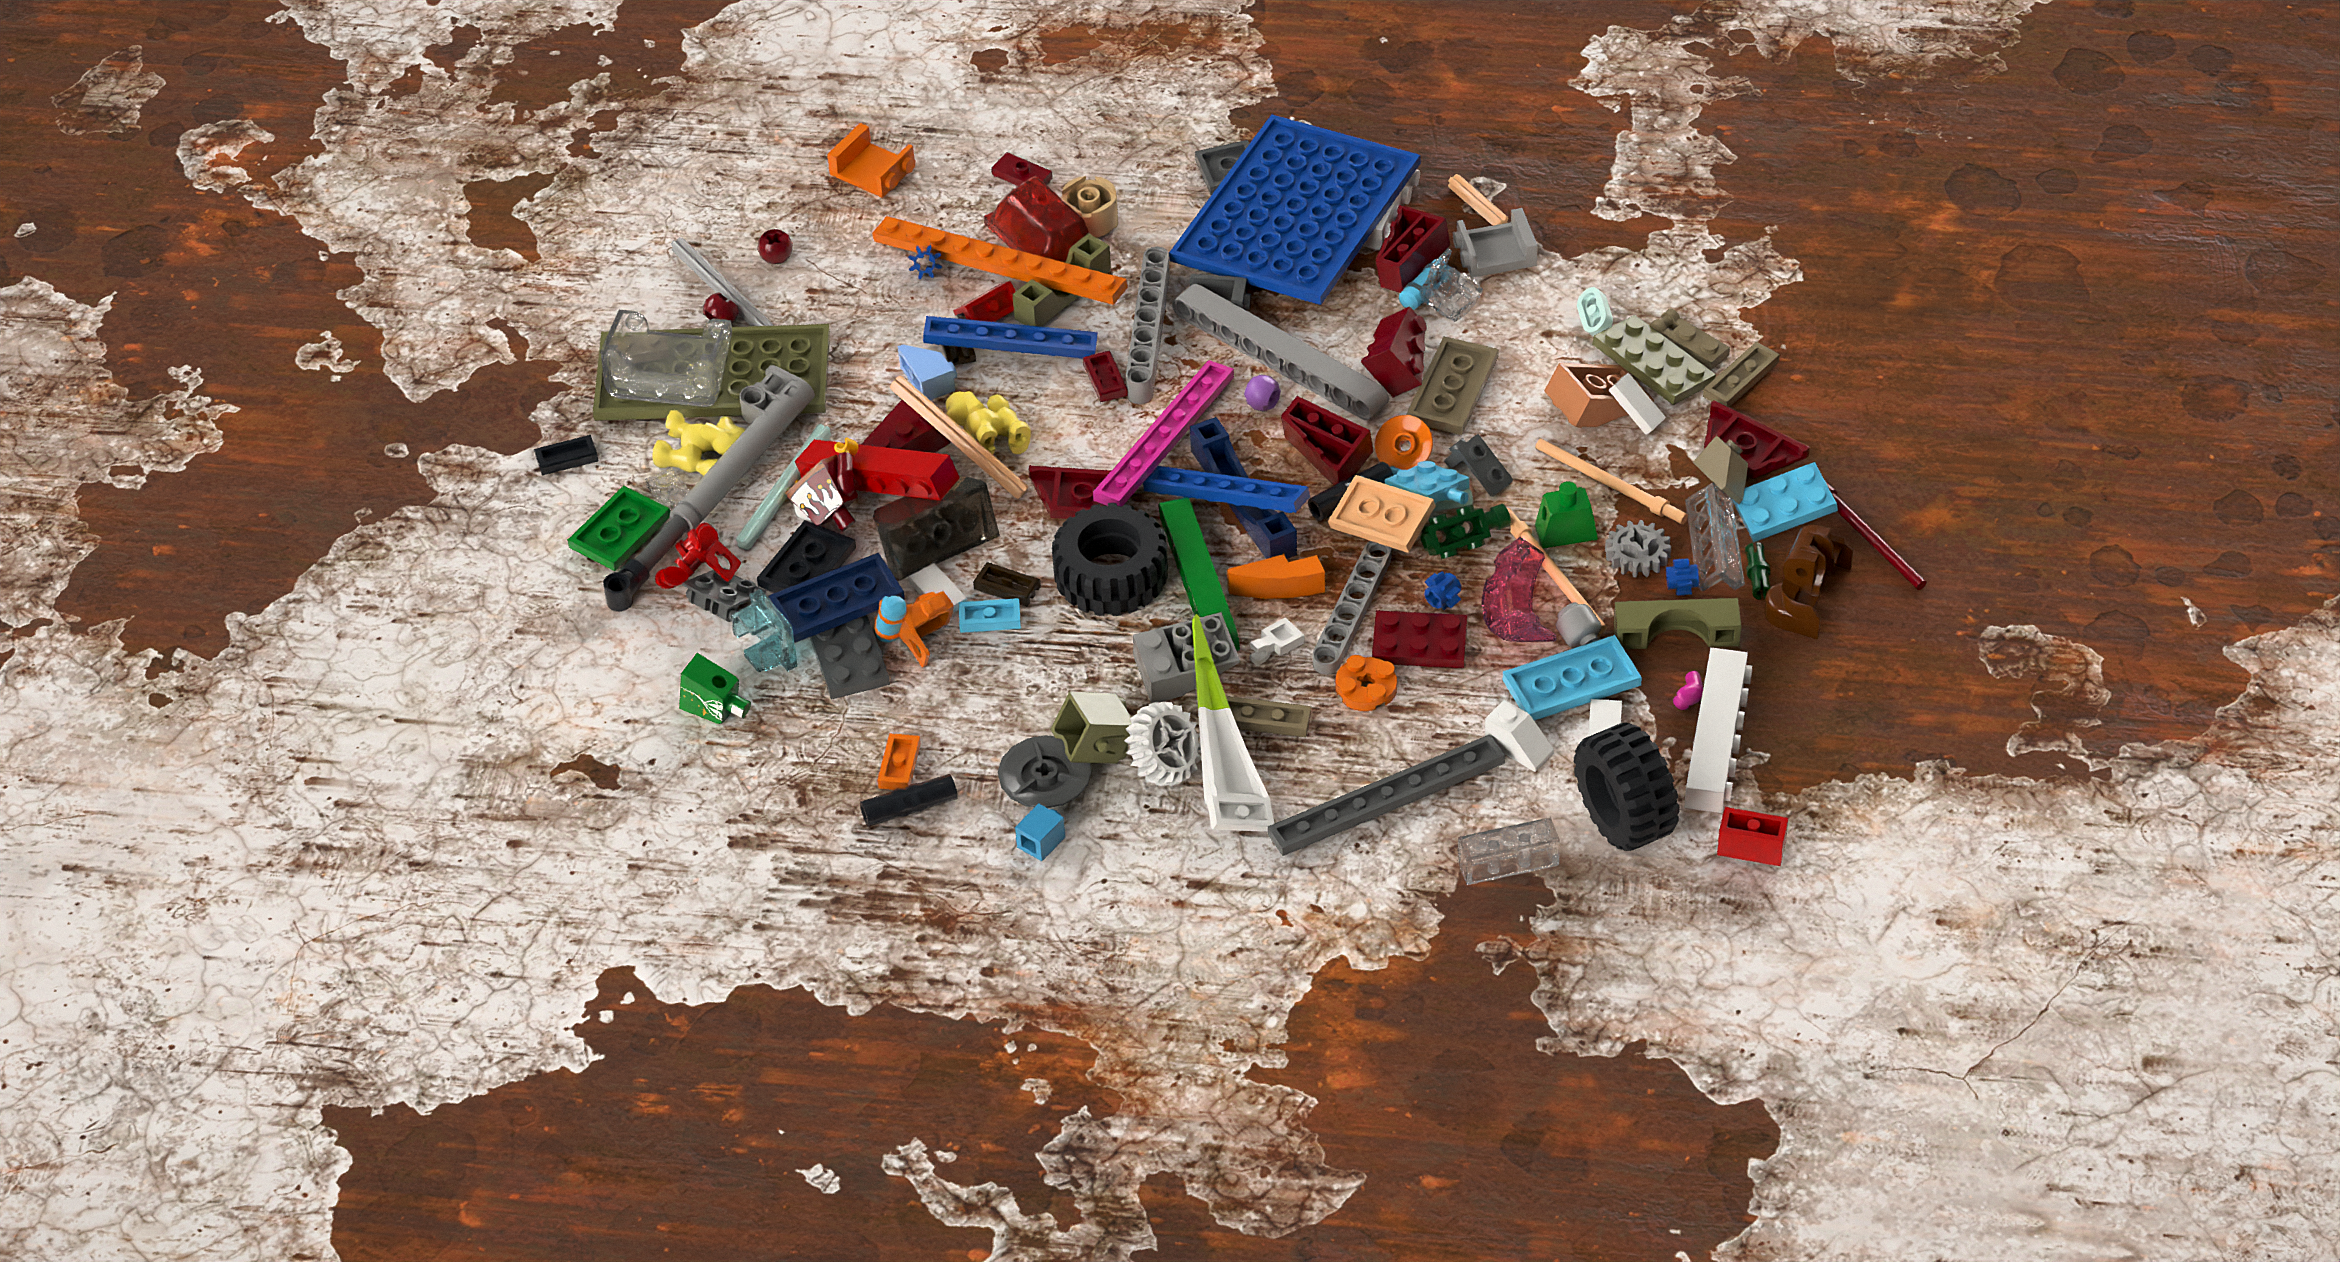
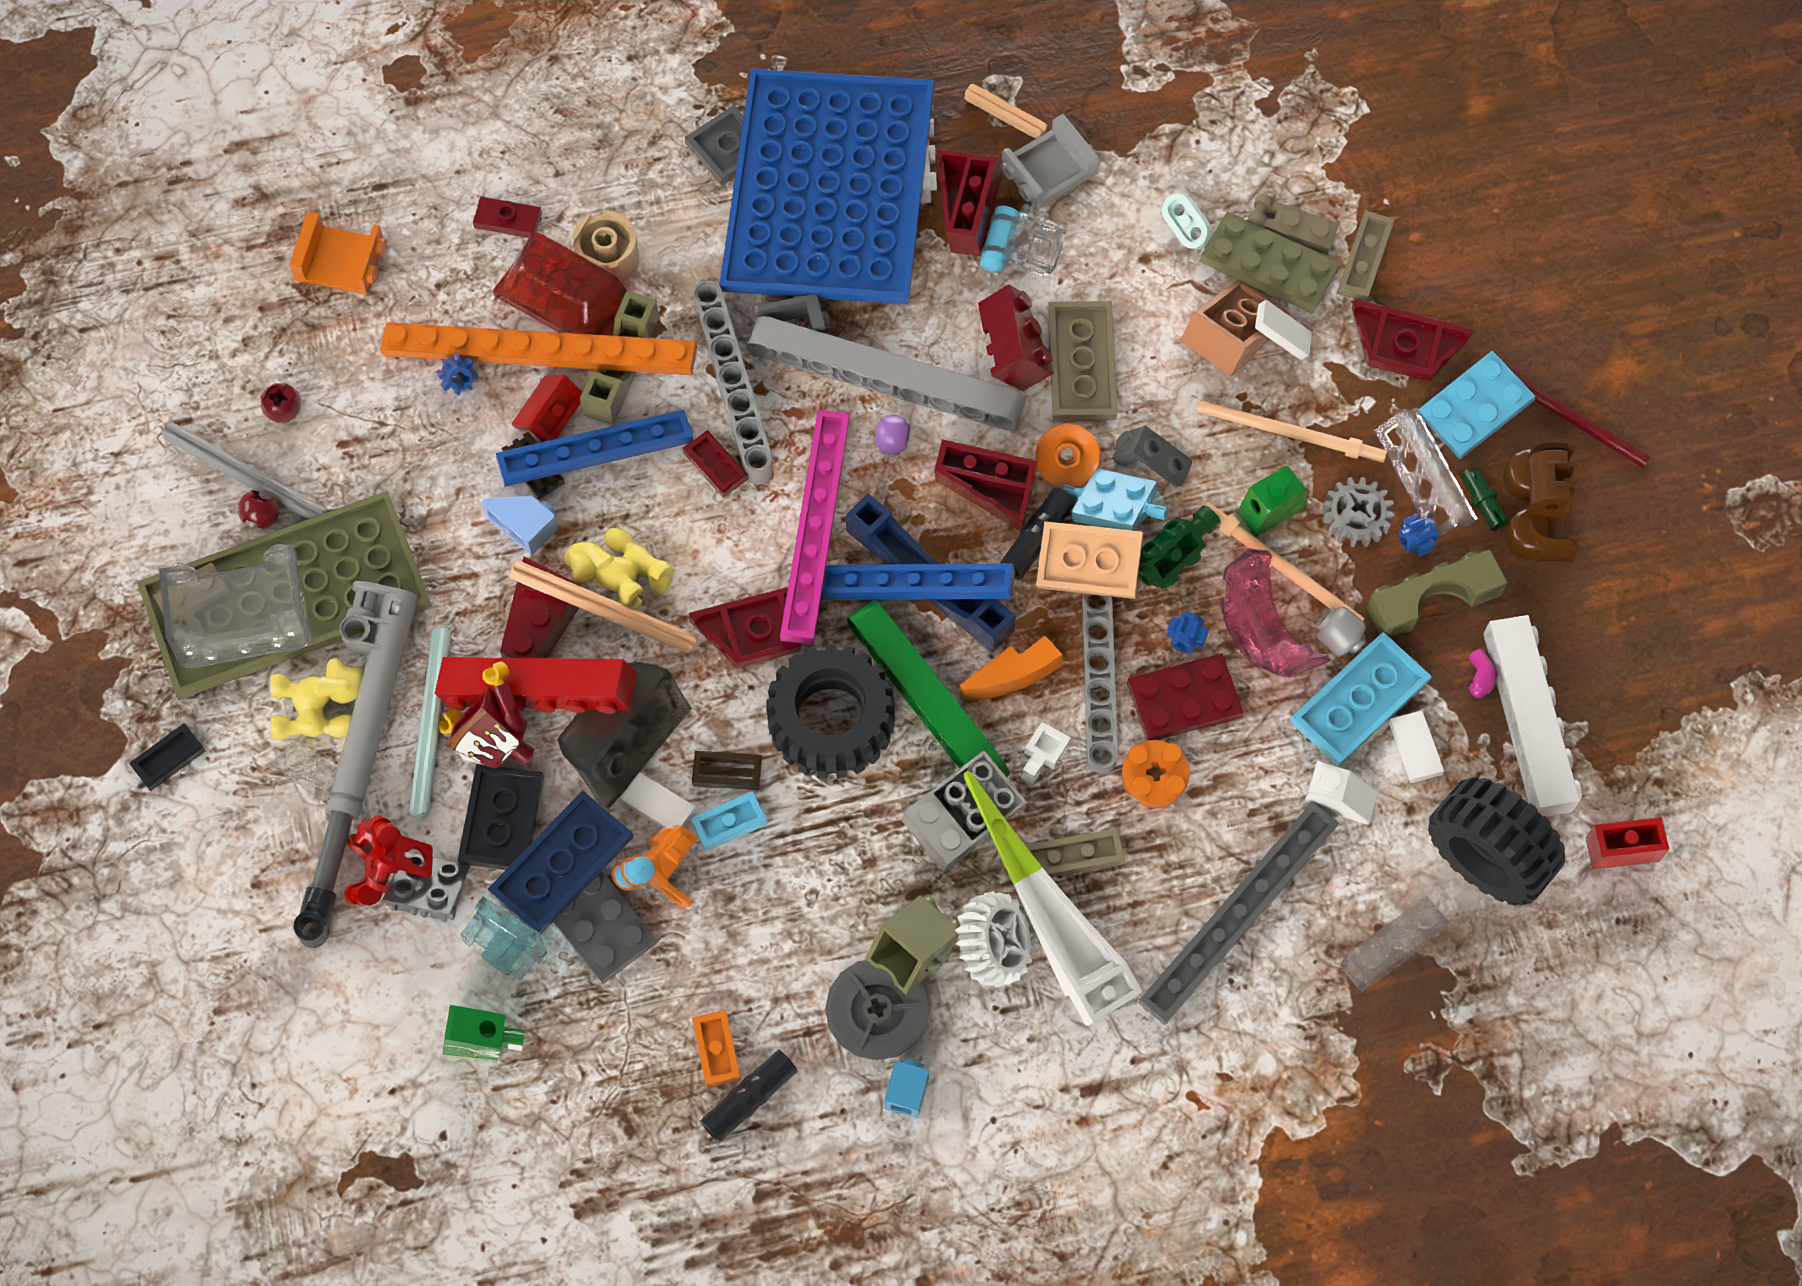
camera: 25 degrees left, 20 degrees up
green plate [567,485,670,571] -> none
dark tan slope [1693,435,1748,504] -> none

